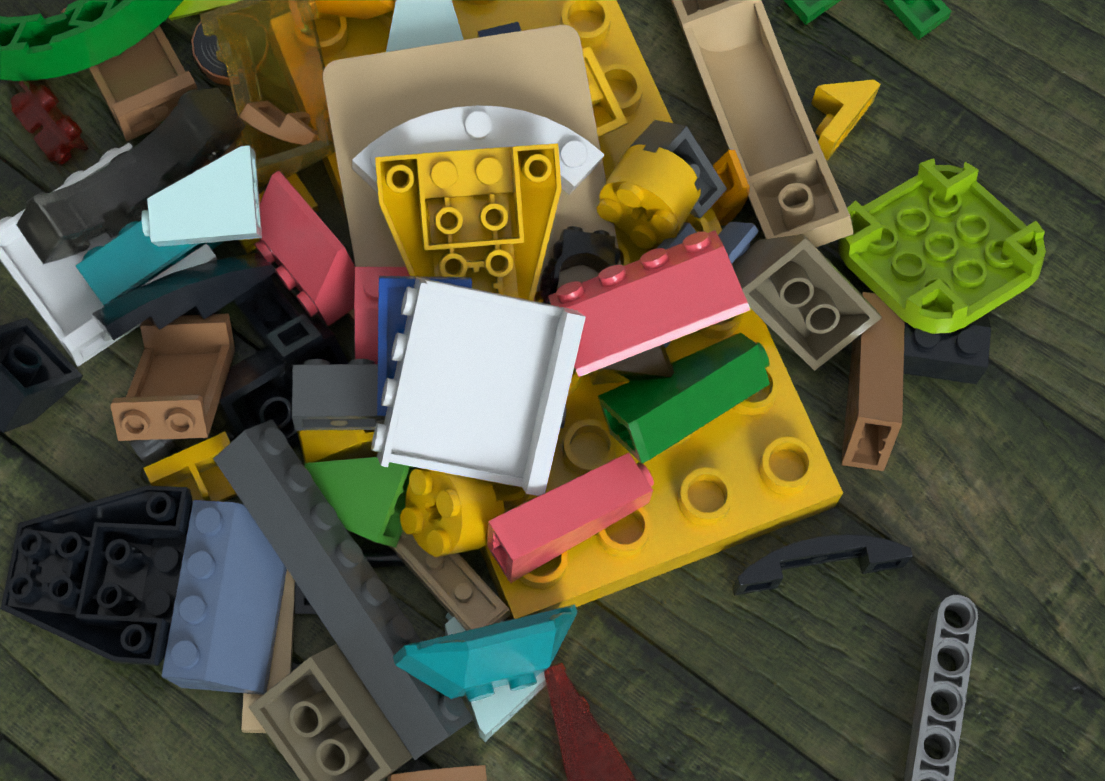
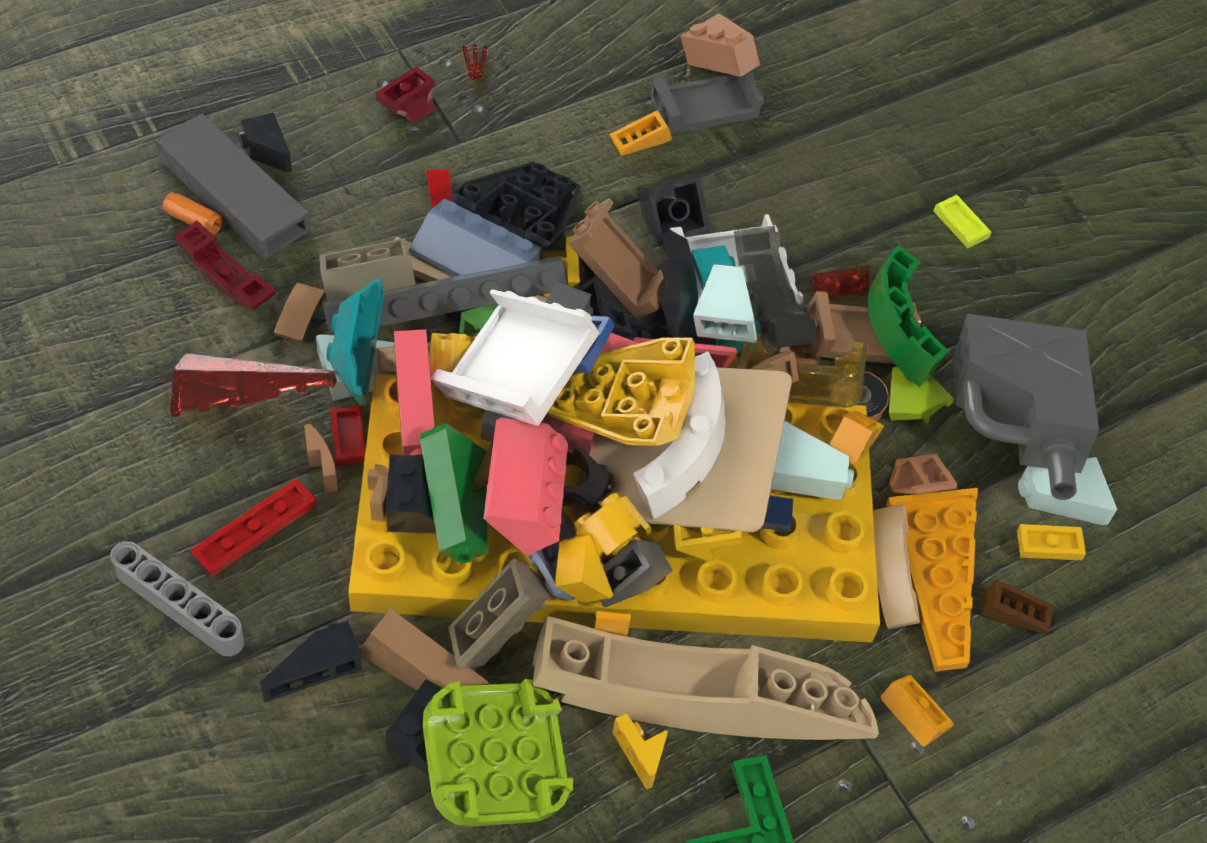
camera: 115 degrees right, 15 degrees down
black slope [733,534,913,596] -> none
none -> red plate [190,478,317,578]
none -> black slope [260,620,362,702]
none -> medium nougat slope [304,424,338,493]
none -> red tile [330,406,366,466]
none -> medium nougat slope [367,464,388,522]
none -> black slope [386,455,436,533]
none -> red piece [426,169,453,209]
none -> yellow slope [555,534,614,603]

